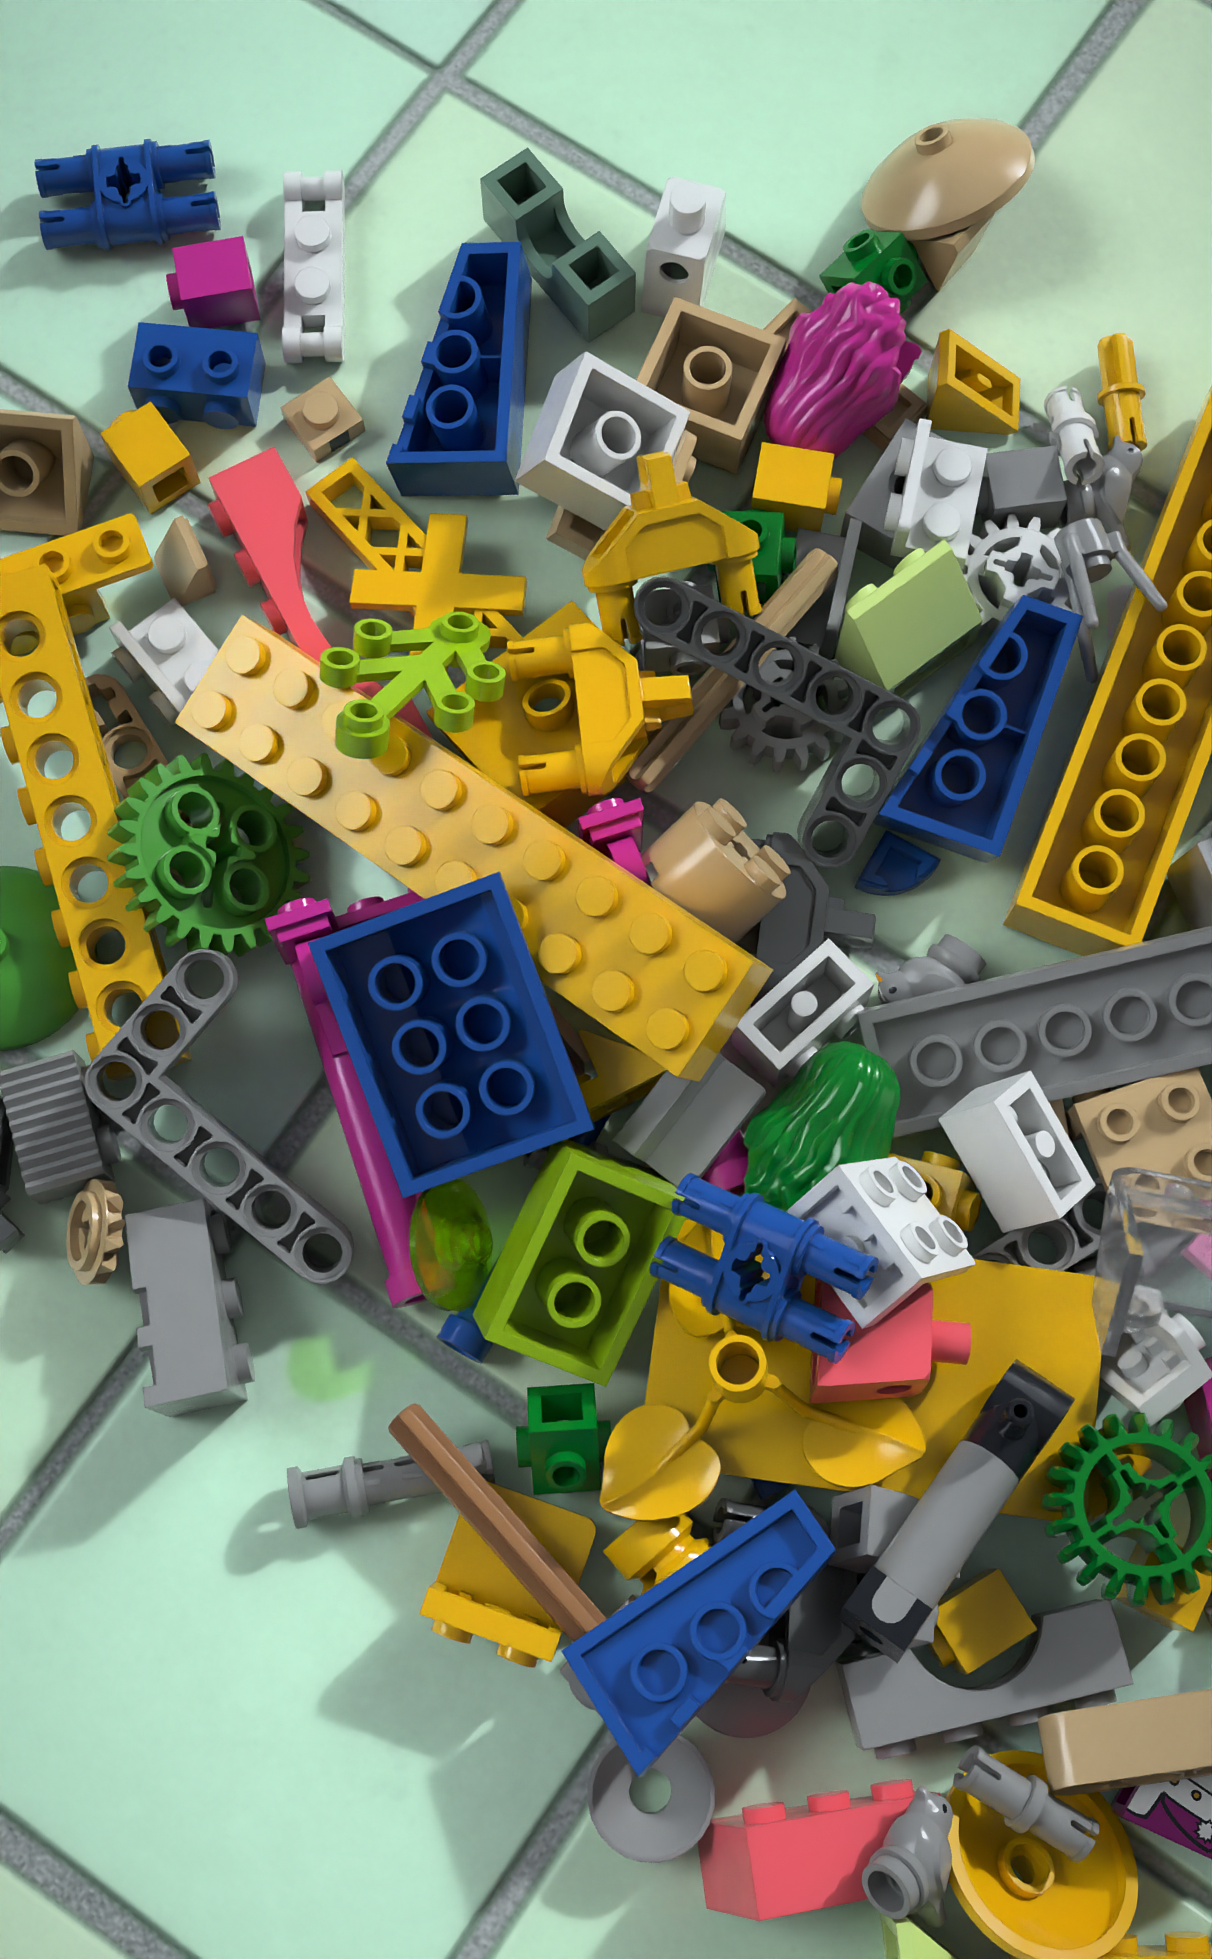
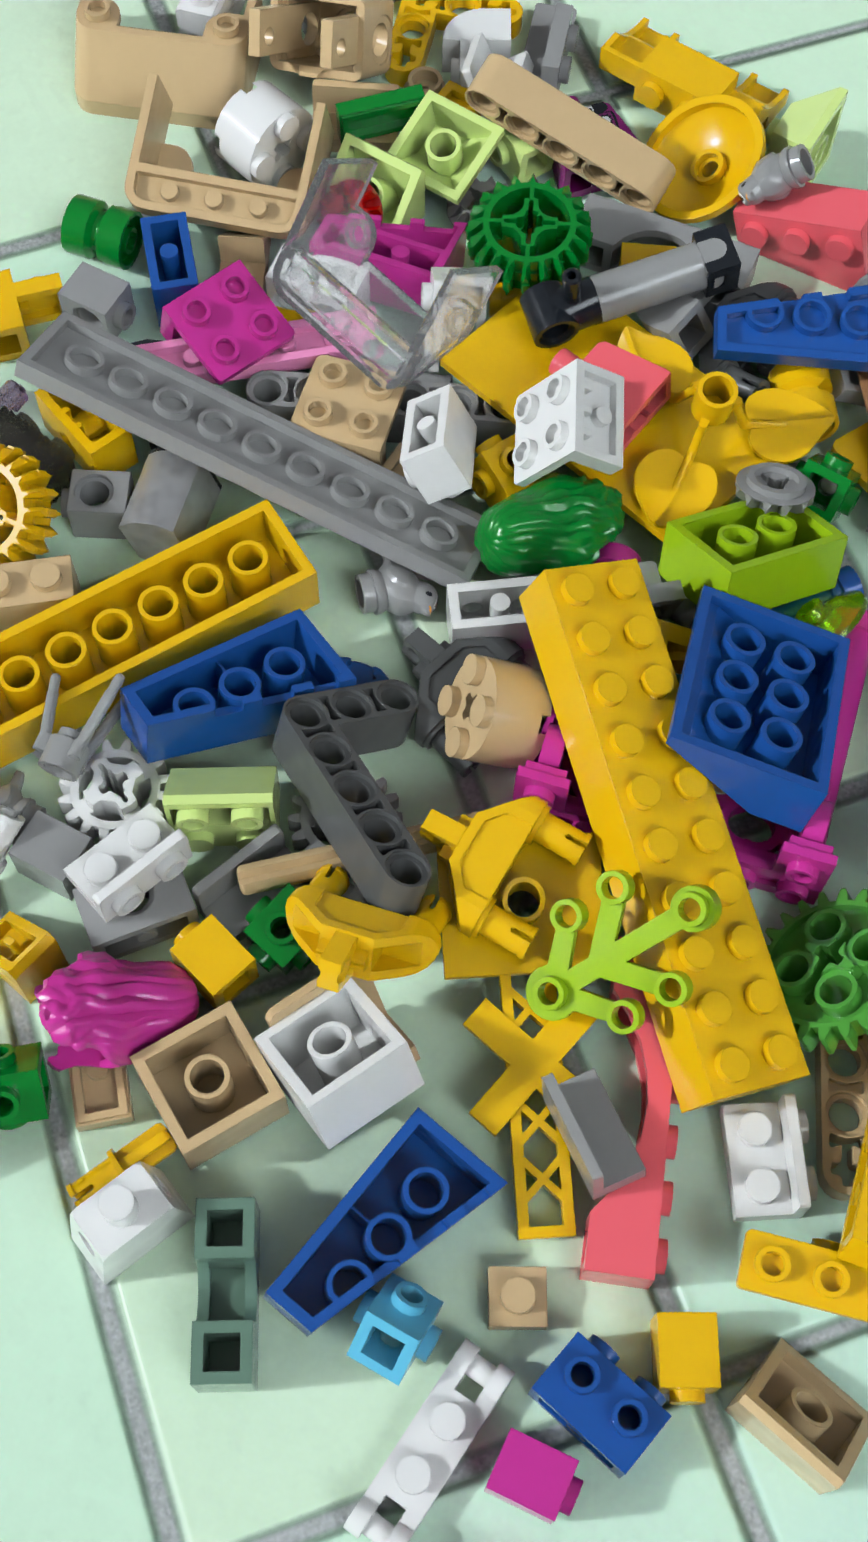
camera: 145 degrees left, 10 degrees down
tan slope [154,515,217,606] -> none
blue pin [650,1173,879,1364] -> none
light grey pin [953,1745,1099,1863] -> none
none -> yellow axle [65,1123,177,1206]
none -> medium azure brick [346,1273,444,1386]
none -> light grey panel [541,1068,646,1200]
none -> light grey gear [735,462,816,516]

